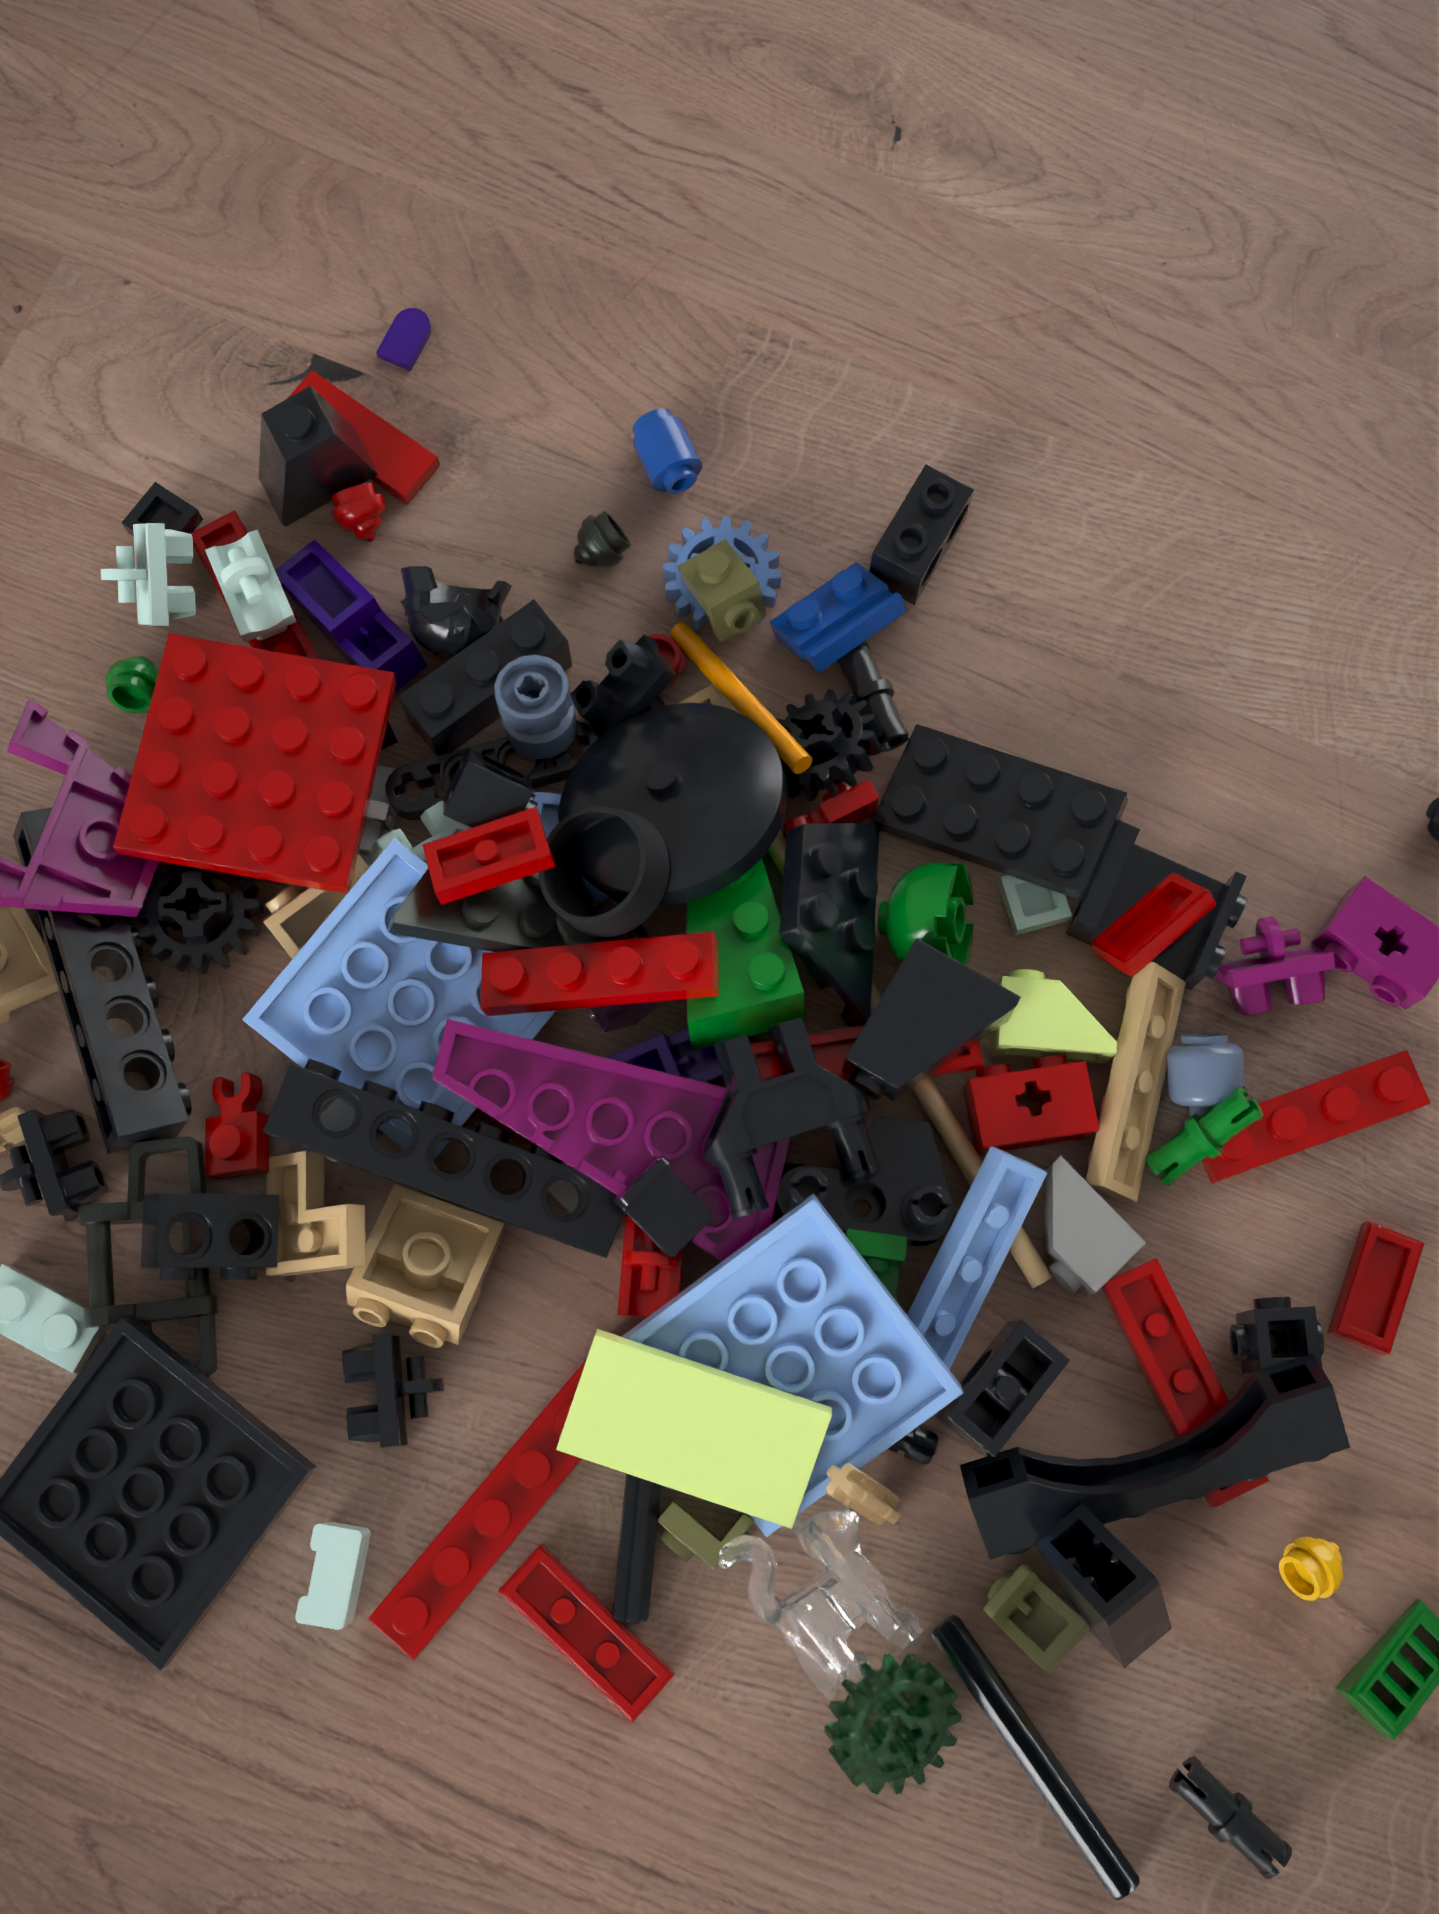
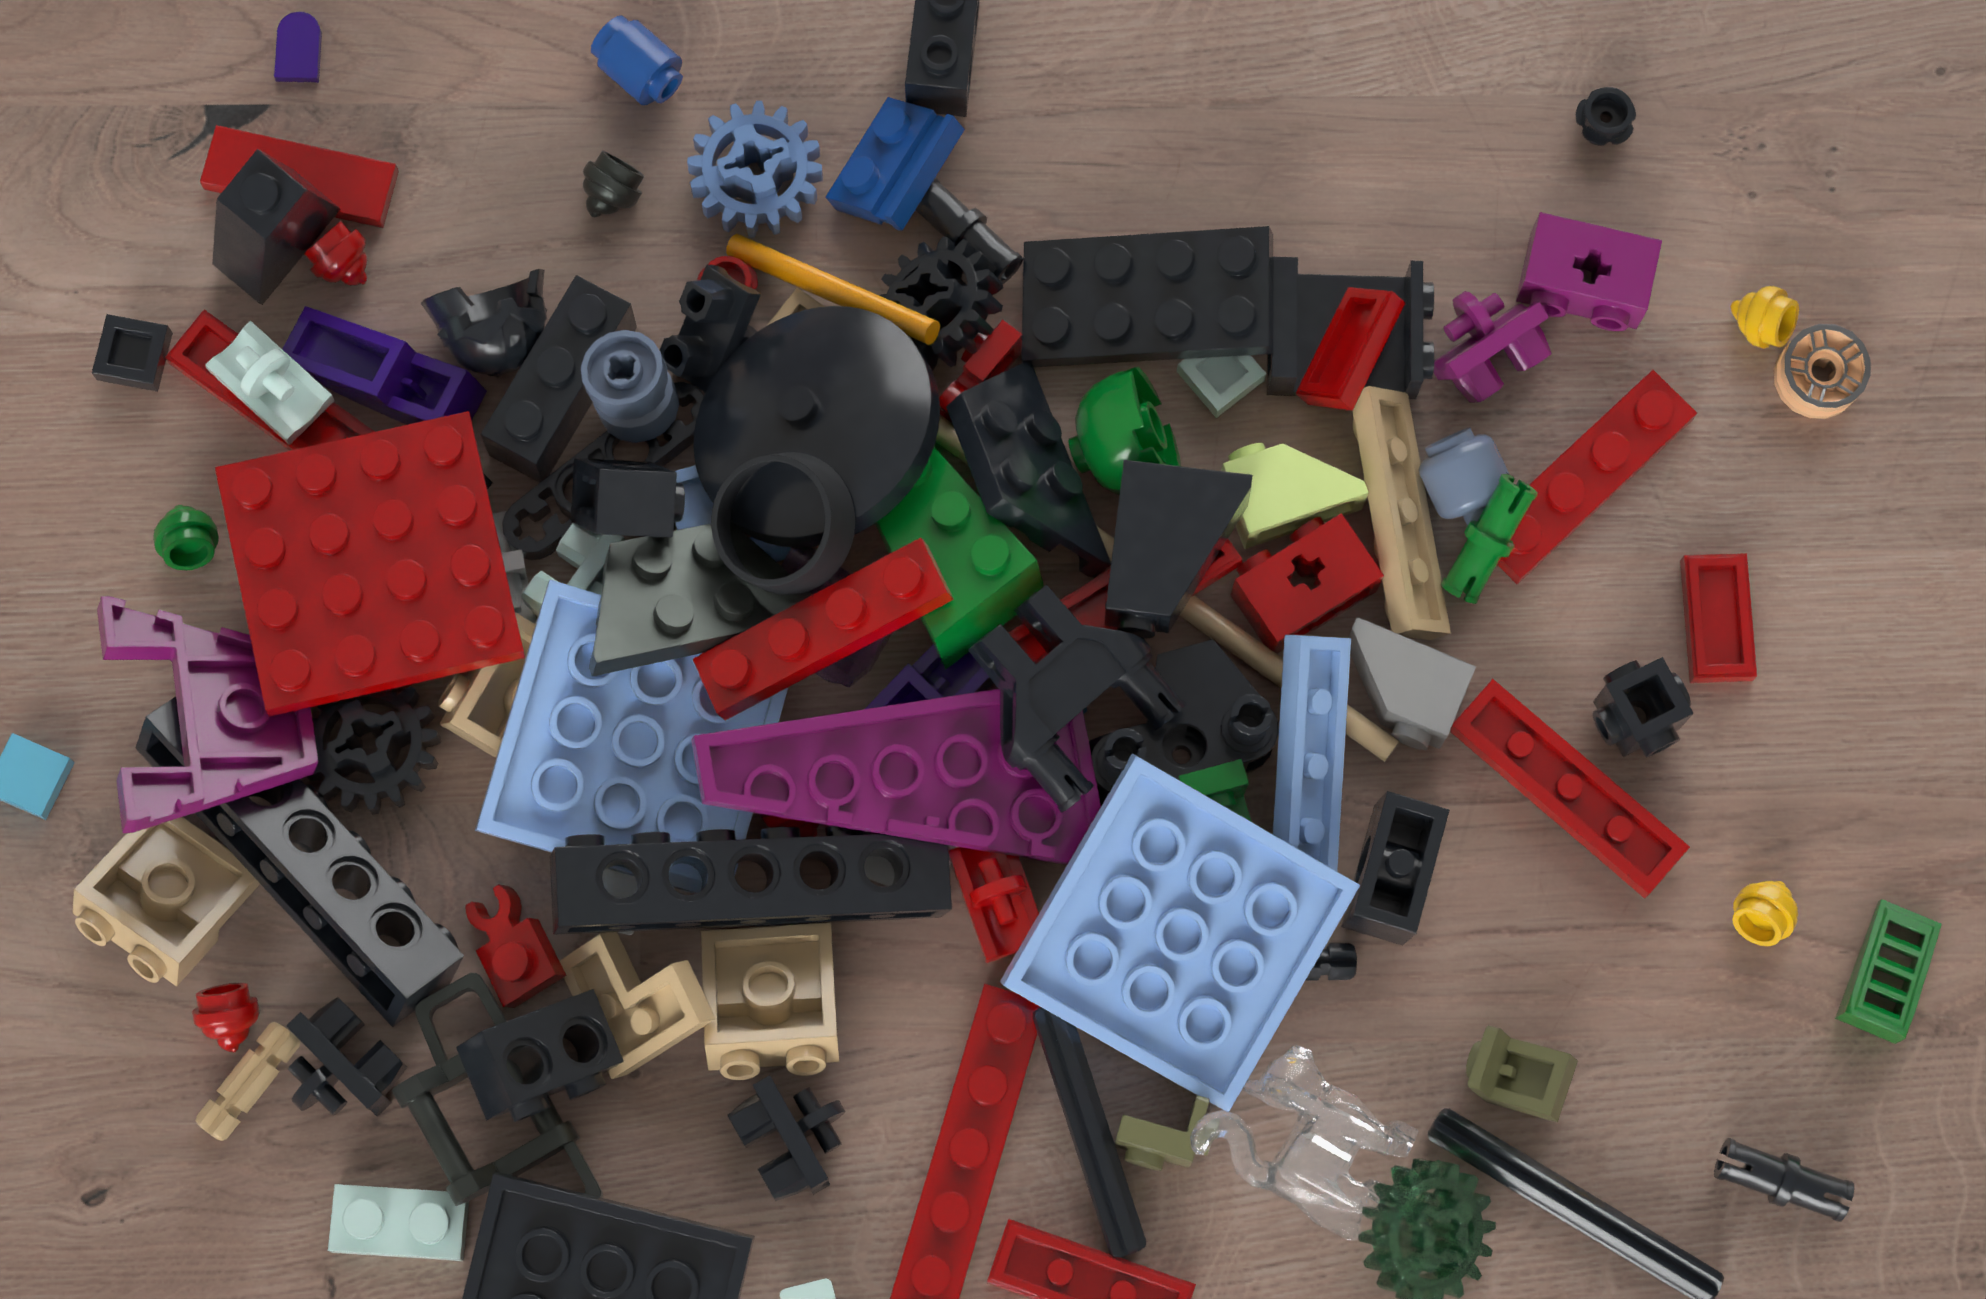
camera: 25 degrees left, 0 degrees up
light aqua hips [100,523,196,626] -> none
red plate [422,807,556,905] -> none
yellowish green tile [556,1329,832,1529] -> none
black bracket [613,1156,712,1257] -> none
olive bracket [678,539,766,642] -> none
tan axle [826,1463,901,1526] -> none
black arch [960,1354,1350,1560] -> none
black slope [1034,1503,1172,1668] -> none

